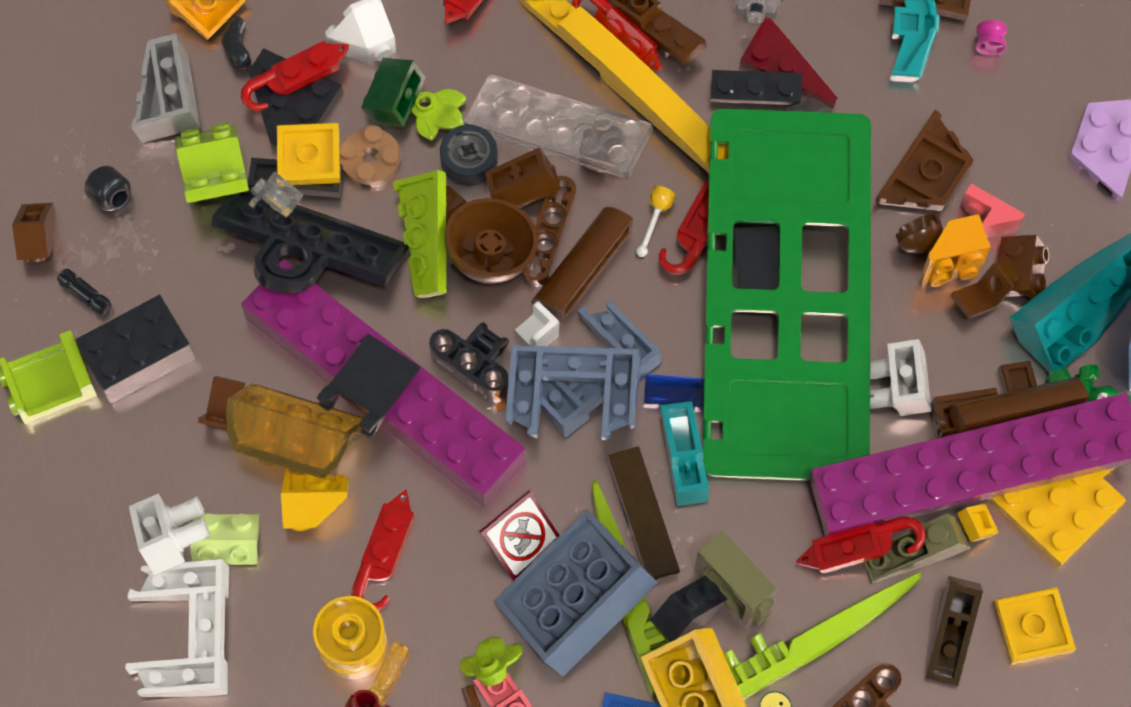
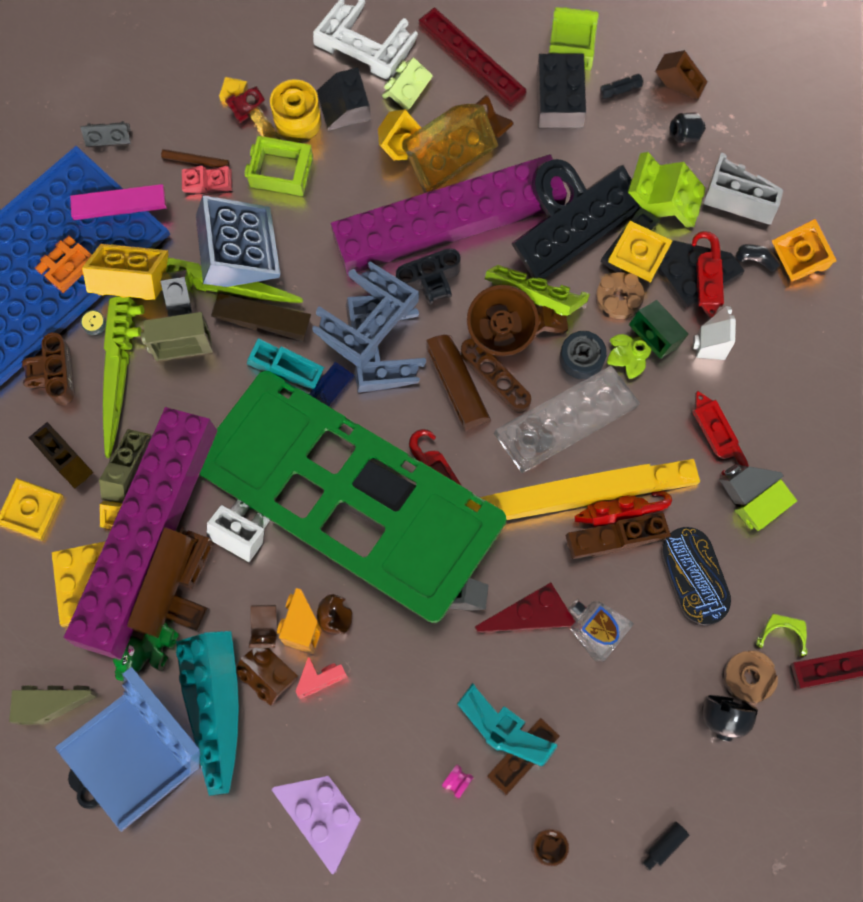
camera: 125 degrees right, 5 degrees up
white brick [128,493,211,575] -> none
clear bracket [248,171,303,218] -> none
black flag [317,334,421,439] -> none
red plate [351,490,415,611] -> none
lime plate [459,637,523,686] -> none
piece [479,490,560,581] -> none
reddish brown hinge [485,147,561,208] -> none
white panel [514,301,559,346] -> none
hinge [636,186,676,257] -> none
black plate [710,70,803,105] -> none
red plate [796,516,925,574] -> none
reddish brown wing [875,110,974,211] -> none
none -> lime window [245,136,313,196]
none -> black slope [317,67,371,131]
none -> dark red tile [419,7,527,107]

